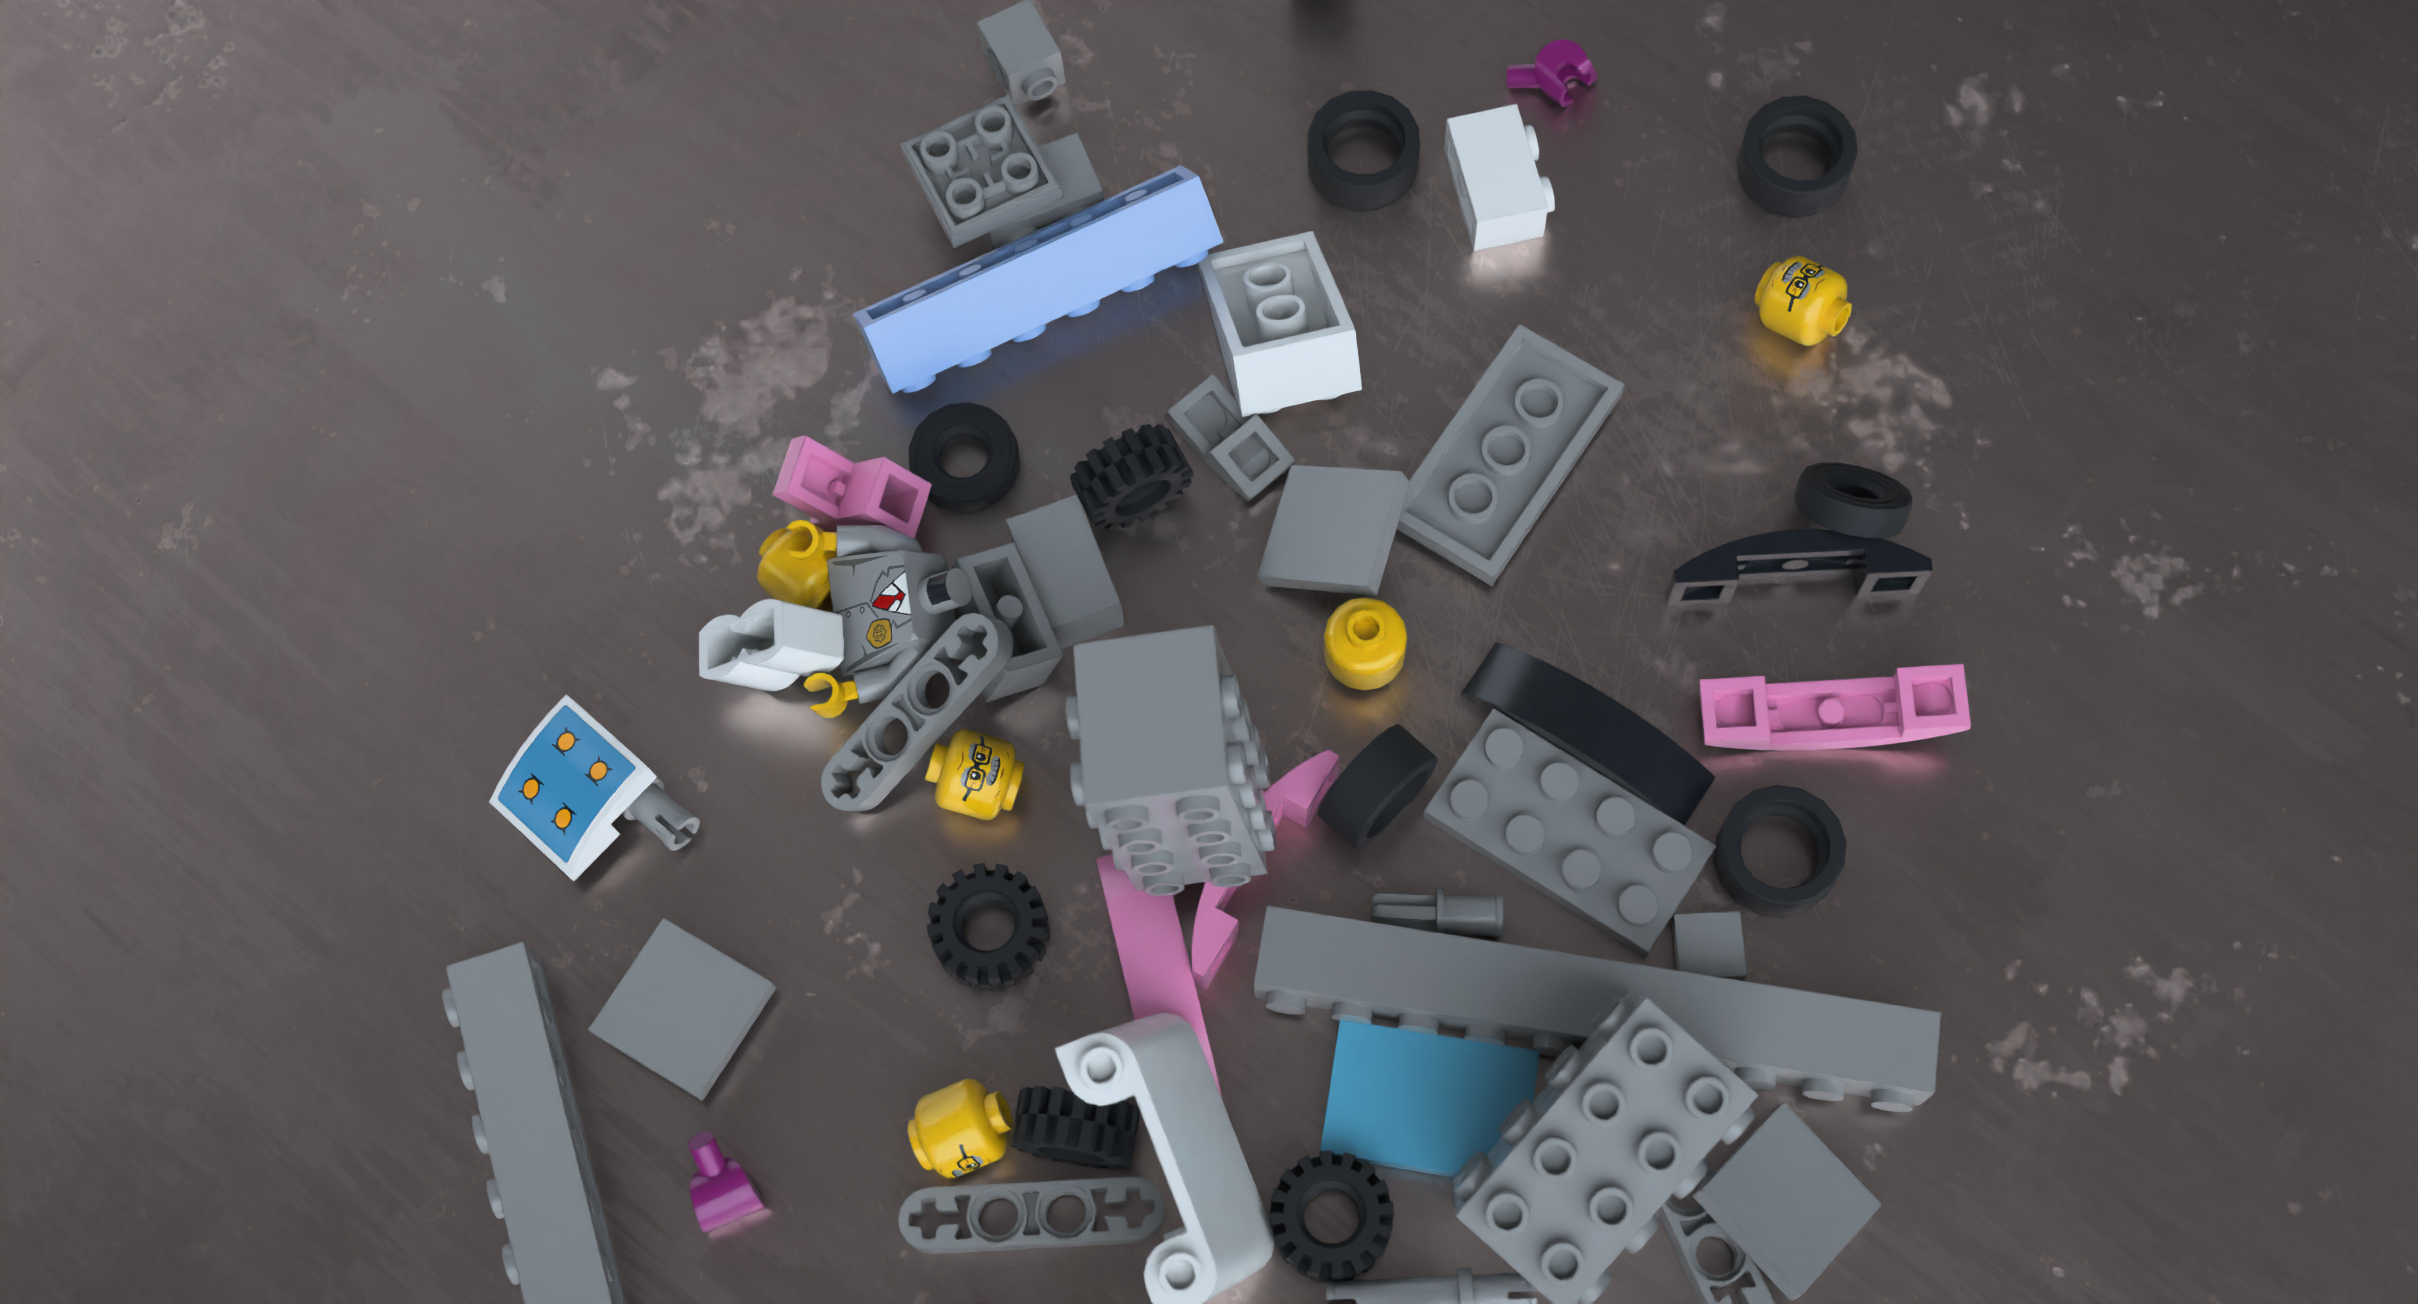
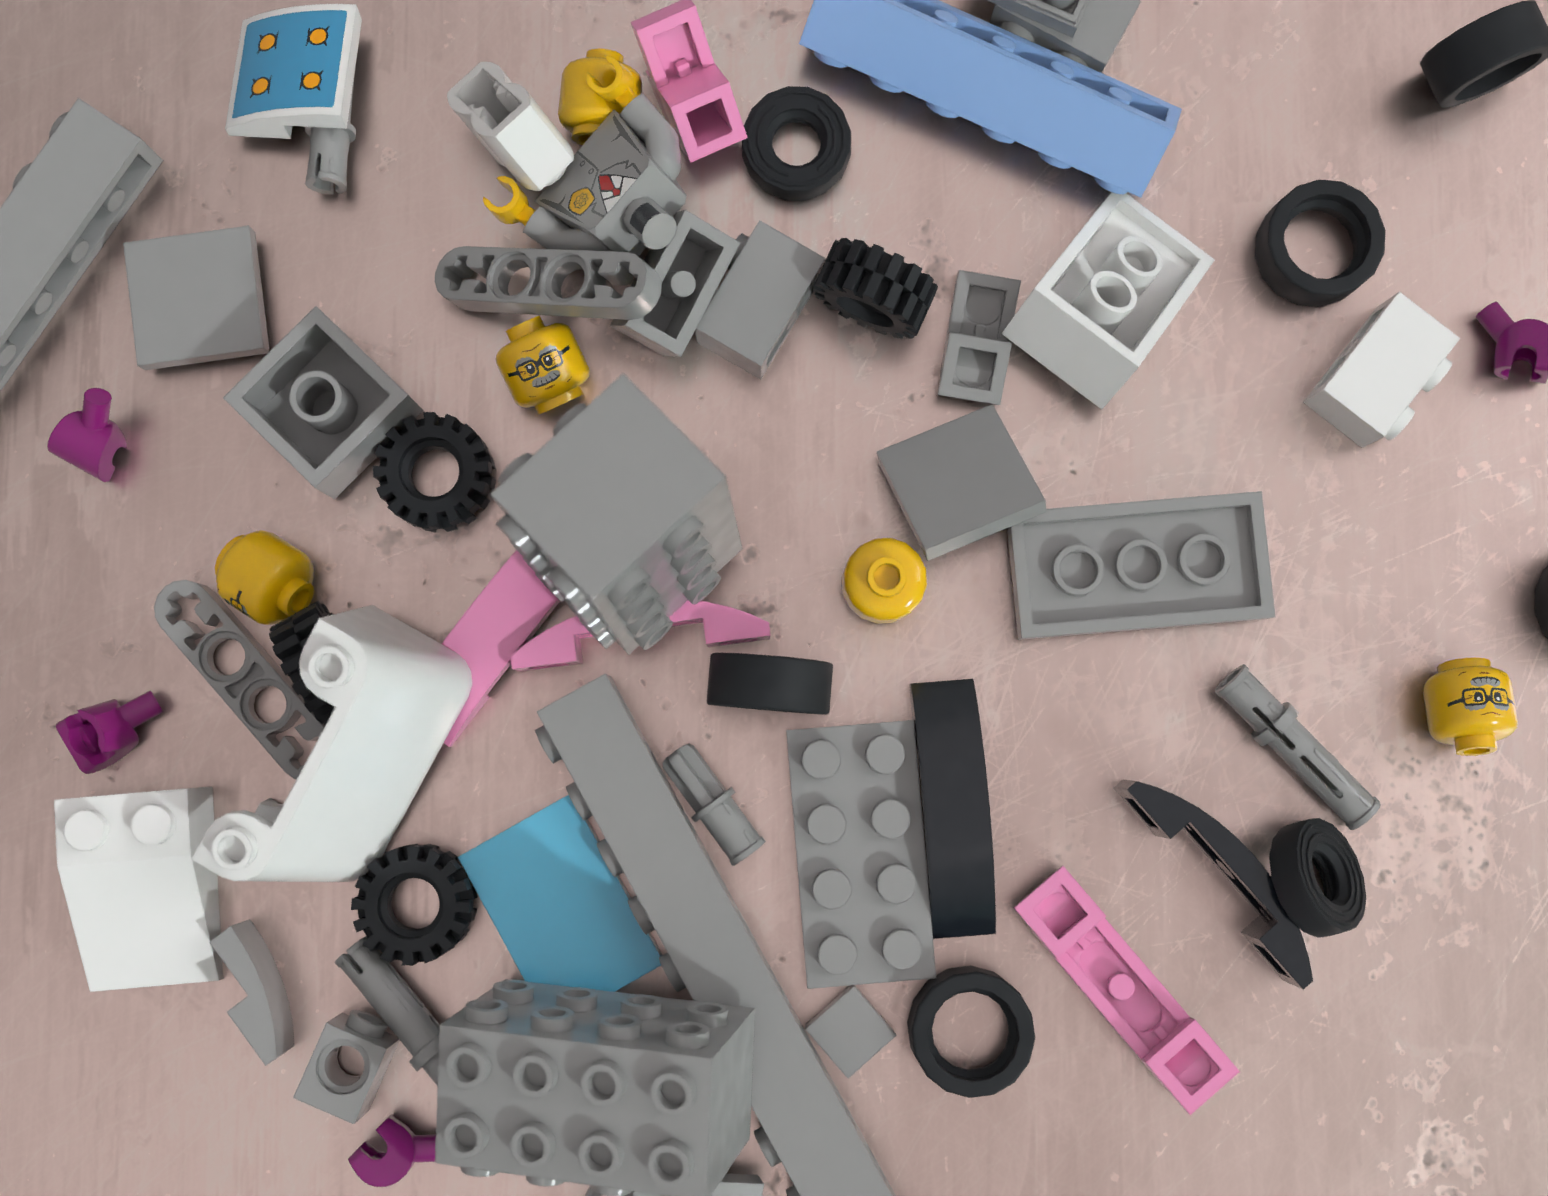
camera: 40 degrees right, 15 degrees up
none -> light grey brick [223,306,423,499]
none -> light grey pin [1215,664,1381,830]

